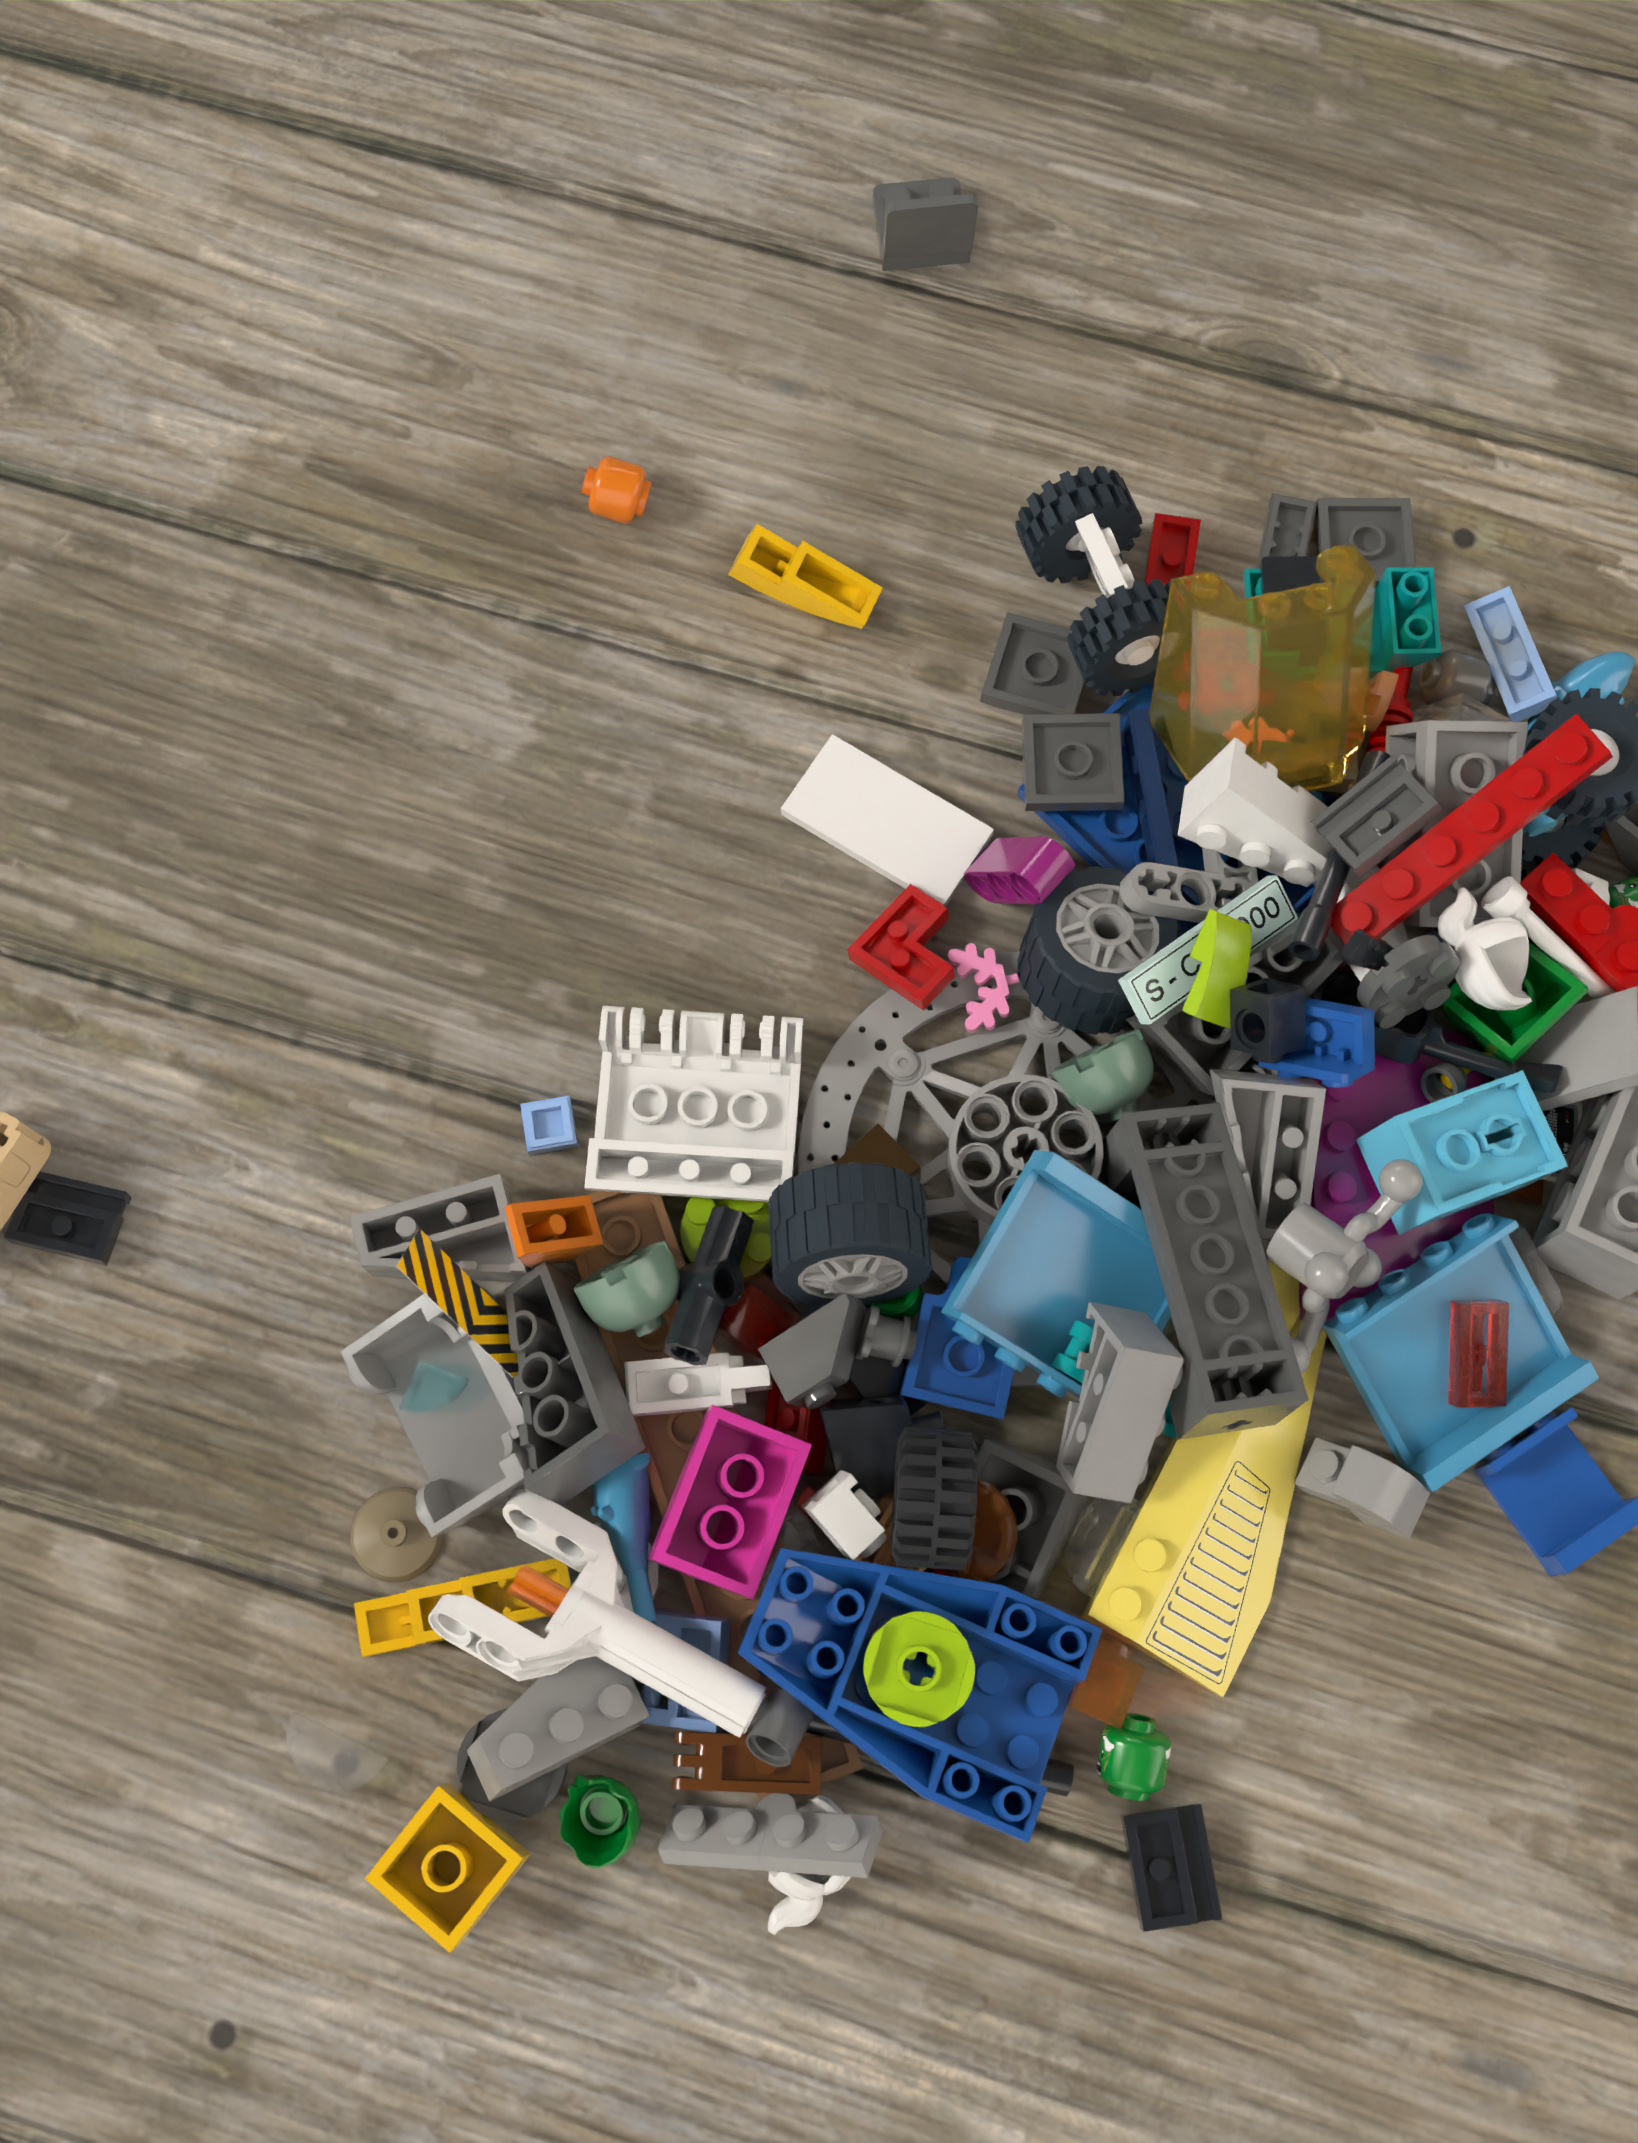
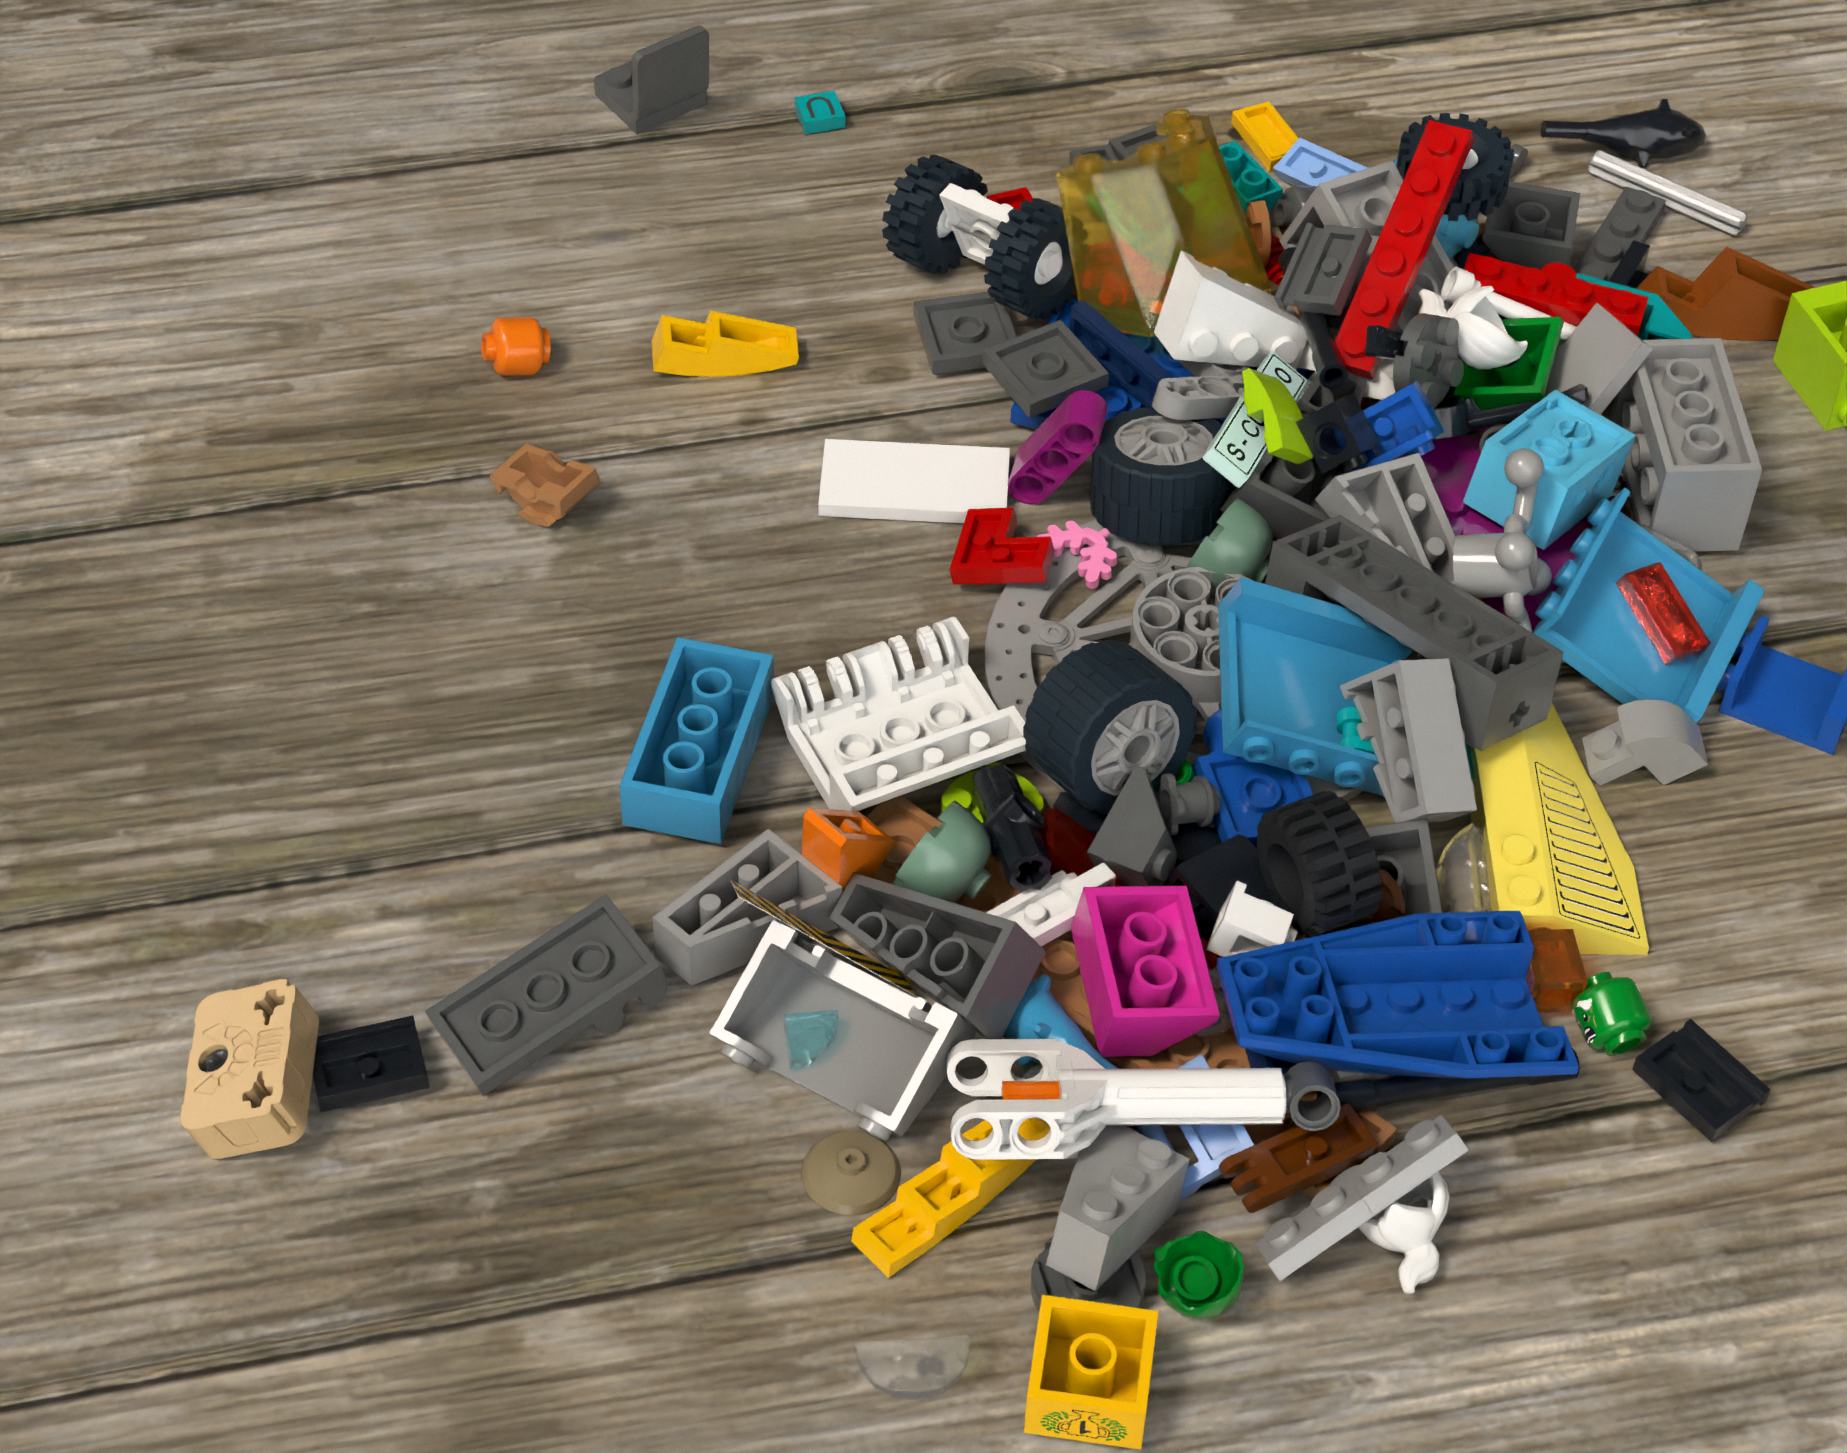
camera: 30 degrees left, 25 degrees down
light blue tile [520,1096,579,1156] -> none
lime plate [863,1611,975,1727] -> none
none -> dark grey hinge [425,894,667,1096]
none -> medium nougat cylinder [490,443,600,527]
none -> dark azure brick [619,637,774,844]
none -> teal tile [794,91,845,135]
none -> yellow tile [1231,101,1299,172]

